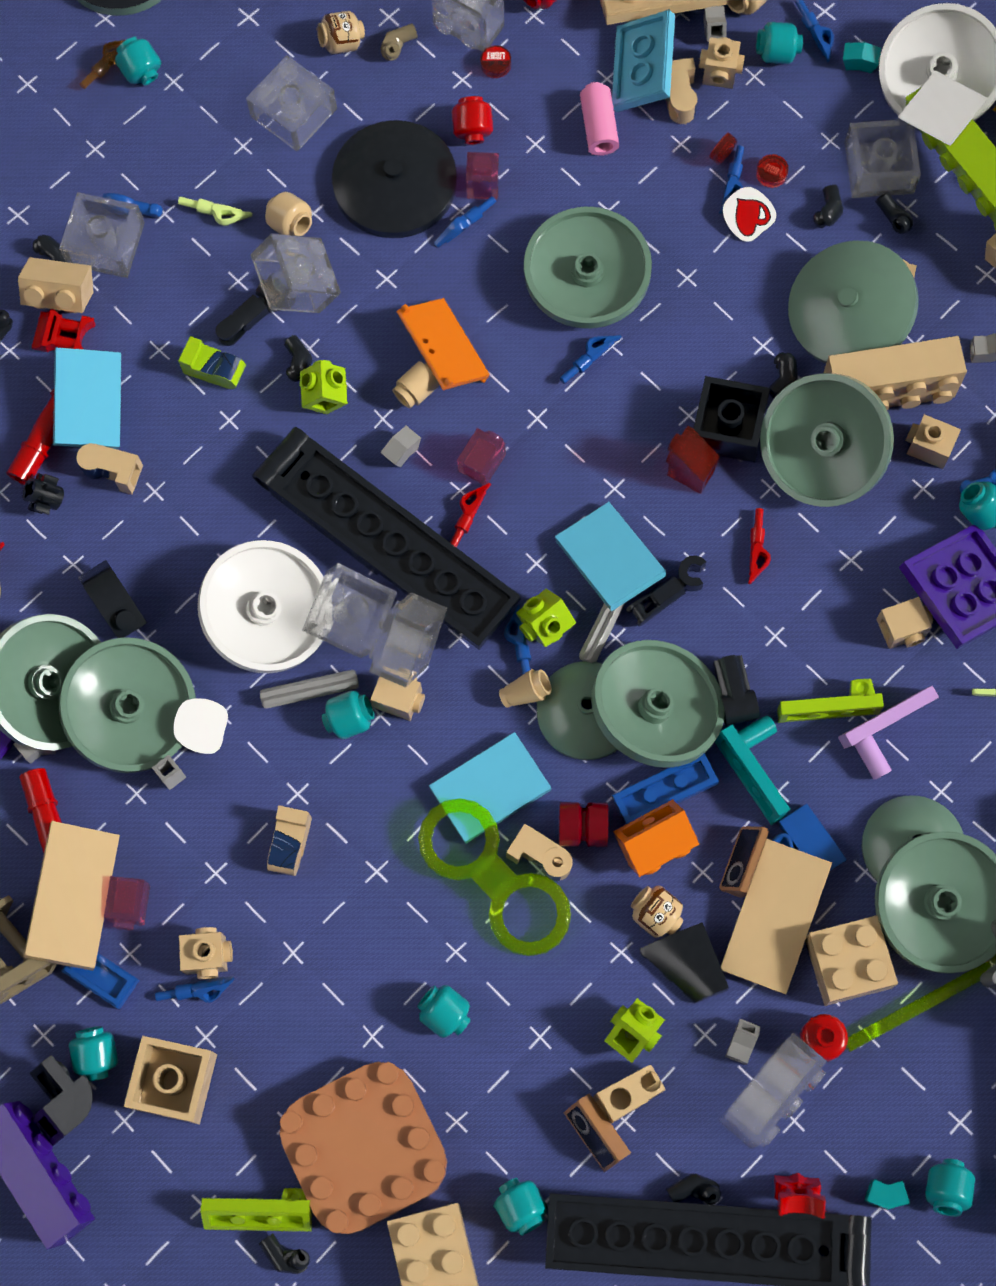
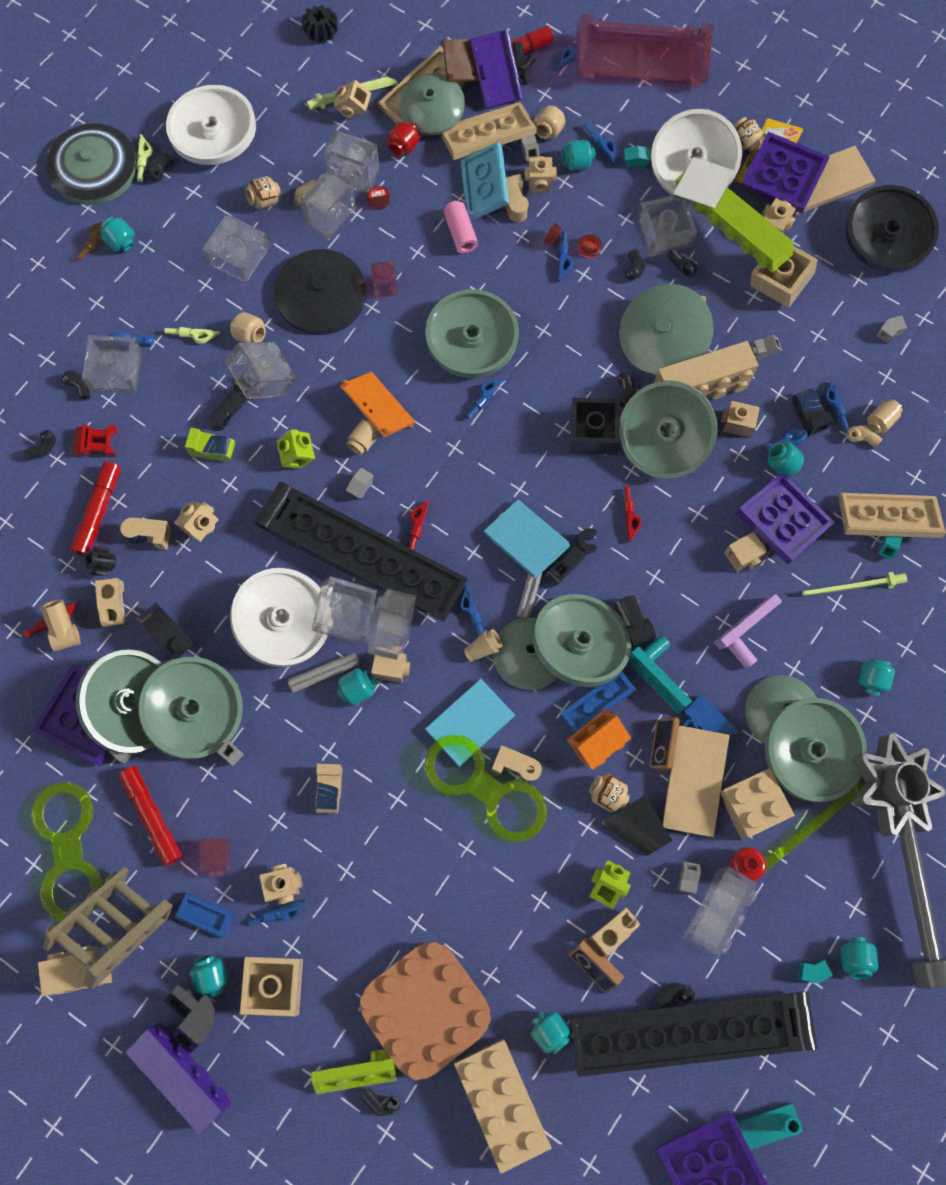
camera: 15 degrees left, 0 degrees up
tan brick [18,257,93,313] -> none
tan tile [23,821,120,971] -> none
medium azure tile [53,347,121,449] -> none
white sticker [174,699,228,754] -> none
black arm [284,335,312,382] -> none
teal head [417,985,471,1038] -> none
blue hand [434,196,496,247] -> none
red head [451,96,494,145] -> none
clear pink brick [457,428,506,485] -> none
lime brick [516,588,576,647] -> none
dark red wheel [559,802,608,847] -> none
clear red slope [666,425,720,494] -> none
sticker [723,187,776,242] -> none
red piece [774,1172,826,1219] -> none
lime hinge [777,679,884,723] -> none
none -> tan leg [95,578,125,627]
none -> tan brick [174,501,219,542]
none -> clear brick [301,168,356,240]

